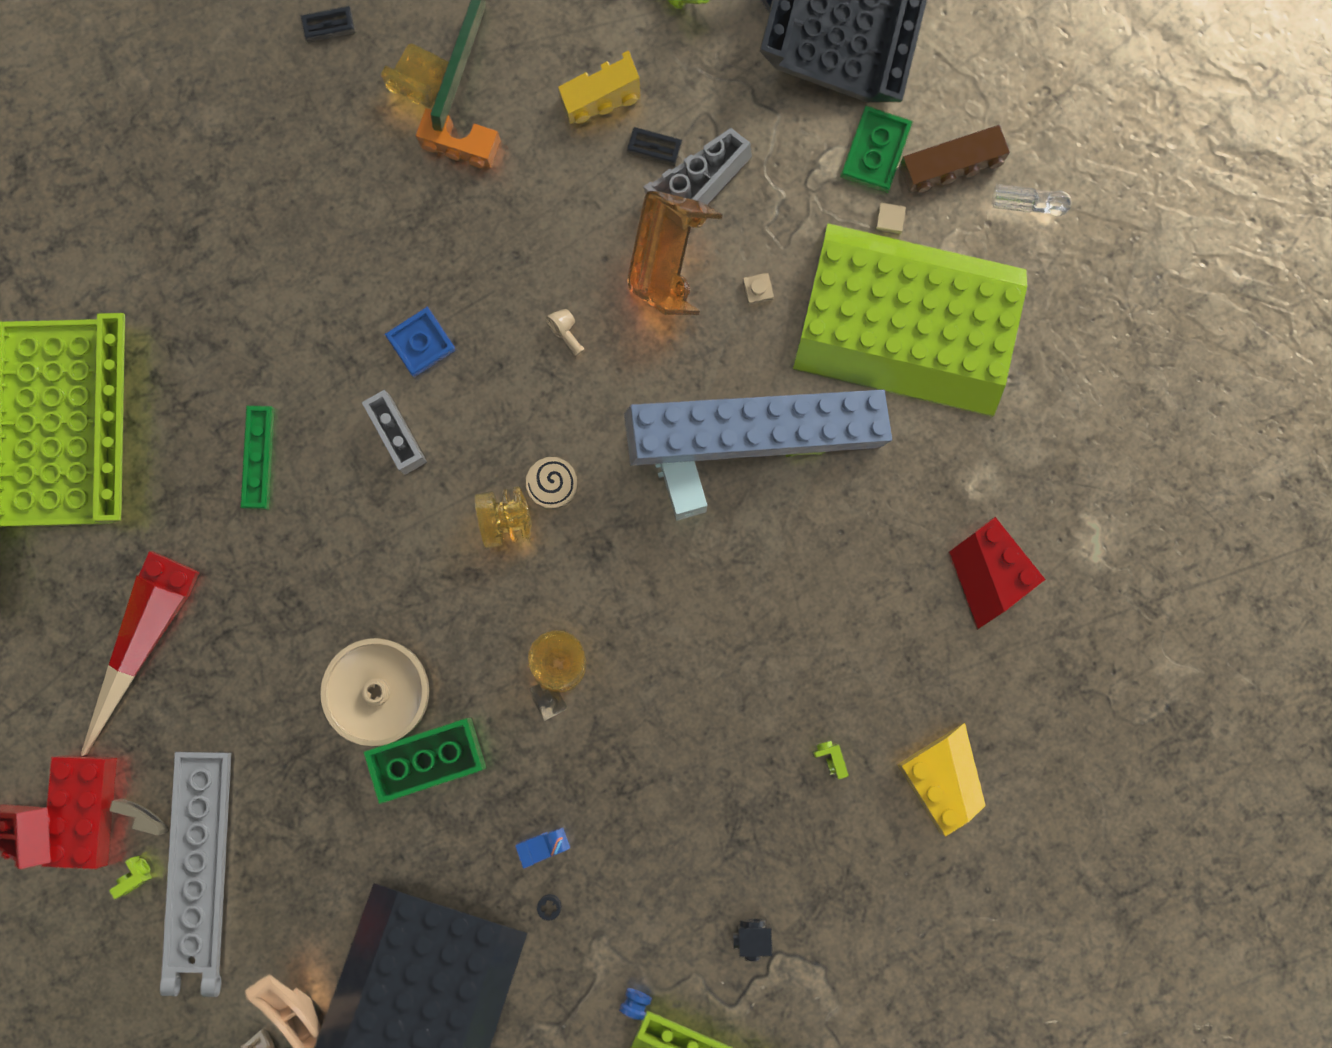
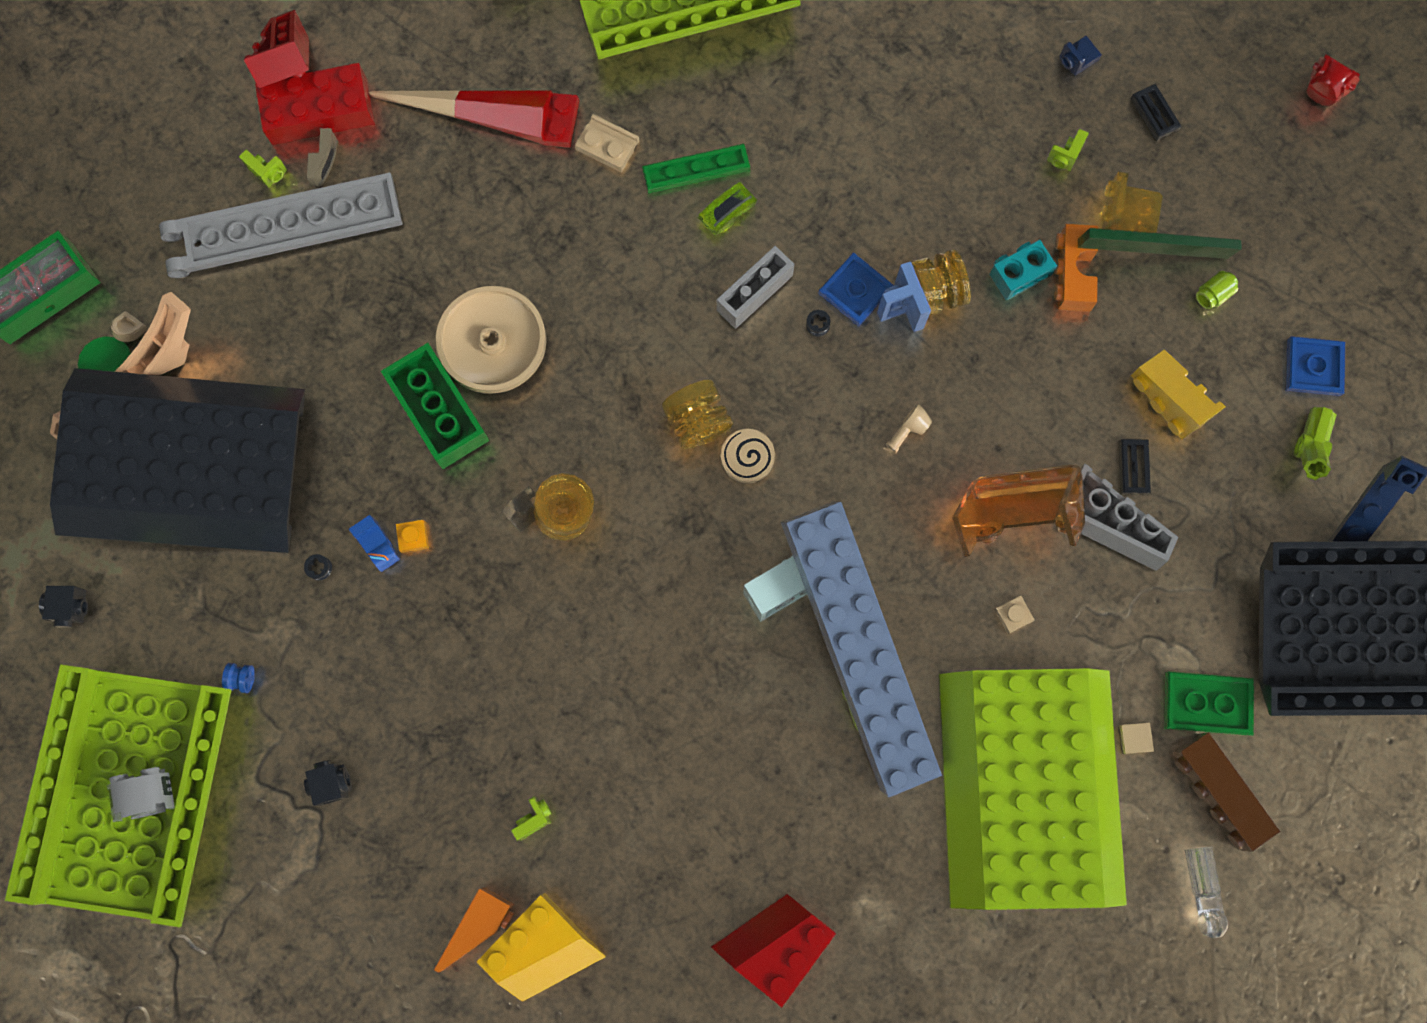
camera: 75 degrees right, 5 degrees down
none -> light orange plate [396,520,429,553]
none -> orange slope [434,887,514,973]
none -> tan plate [575,114,640,173]
none -> clear neon green slope [698,182,757,236]
none -> black bush [806,310,831,337]
none -> medium blue bracket [877,261,931,332]
none -> clear yellow wheel [911,249,971,316]
none -> teal brick [989,240,1057,301]
none -> lime bracket [1047,129,1089,171]
none -> dark blue bracket [1059,36,1102,76]
none -> lime brick [1196,271,1238,310]

